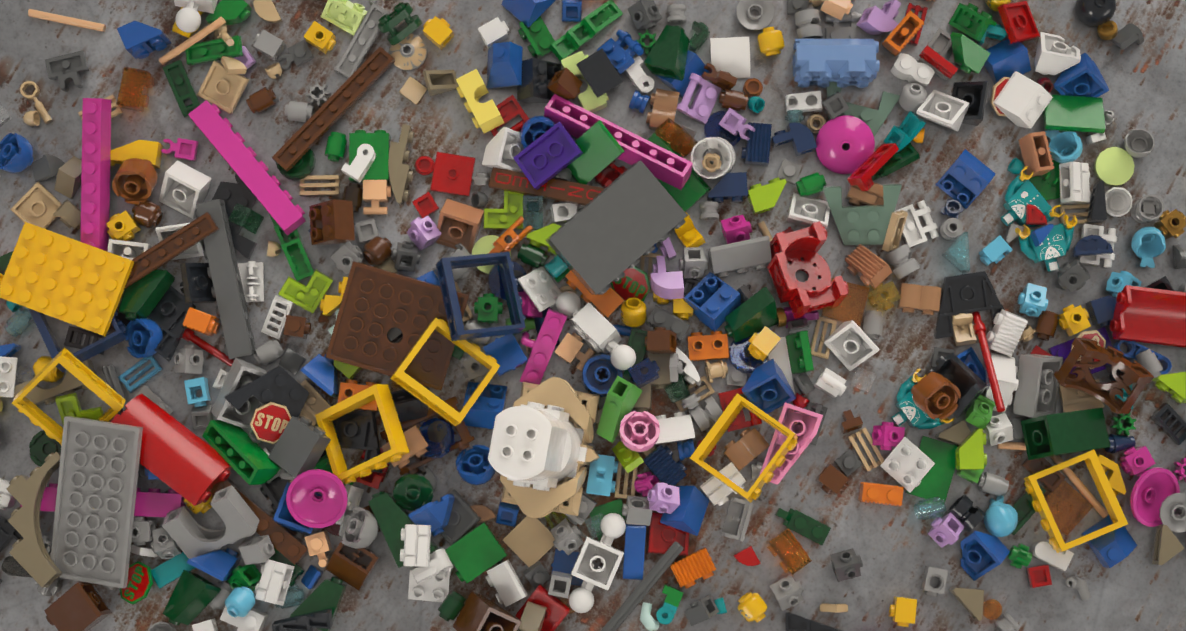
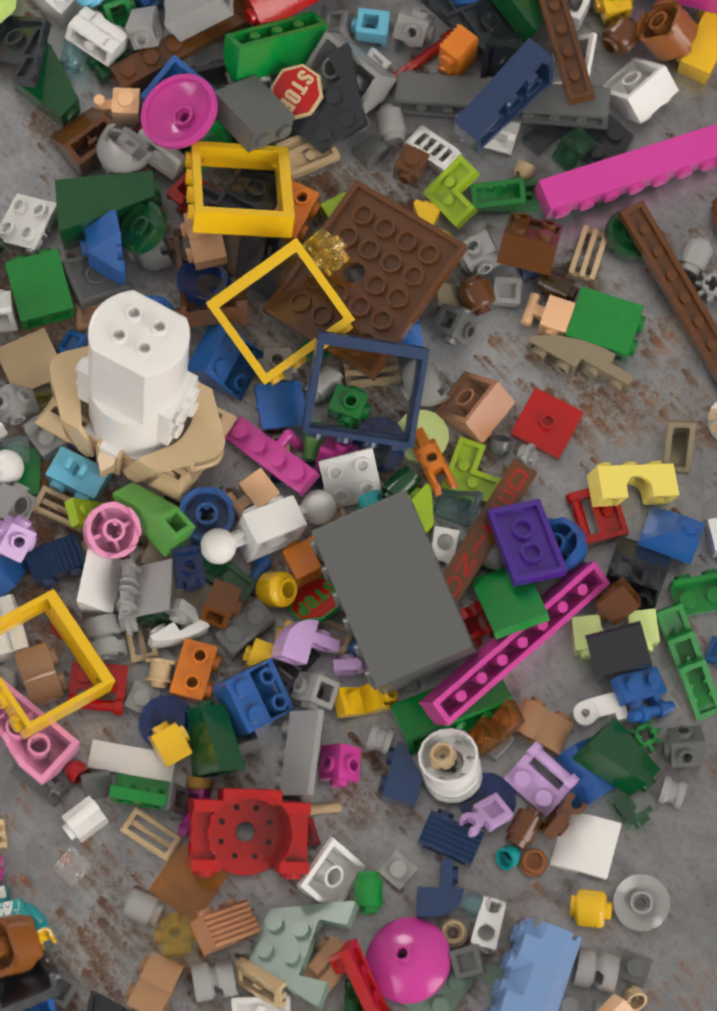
camera: 105 degrees right, 10 degrees down
dark pink plate [161,138,199,161] -> none
blue slope [300,354,339,398] -> none
blue slope [301,565,323,589] -> none
green brick [324,132,347,162] -> none
white leg [341,144,376,183] -> none
tan slope [399,76,427,105] -> none
white brick [400,524,431,567] -> none
lavender brick [407,216,442,251] -> none
white piece [410,548,453,584] -> none
red plate [412,192,439,218] -> none
red plate [415,156,435,176] -> none
white slope [482,127,524,173] -> none
blue wheel [629,90,650,114] -> none
dark pink gear [634,471,659,497] -> none
blue wheel [677,439,695,461] -> none
blue slope [742,359,796,414] -> none
lime slope [747,178,787,216] -> none
white slope [824,320,880,371] -> none
reddish brown tile [840,409,863,434] -> none
none -> light grey hinge [117,559,173,620]
none -> clear yellow brick [302,227,350,277]
none -> dark blue wedge [454,38,553,153]

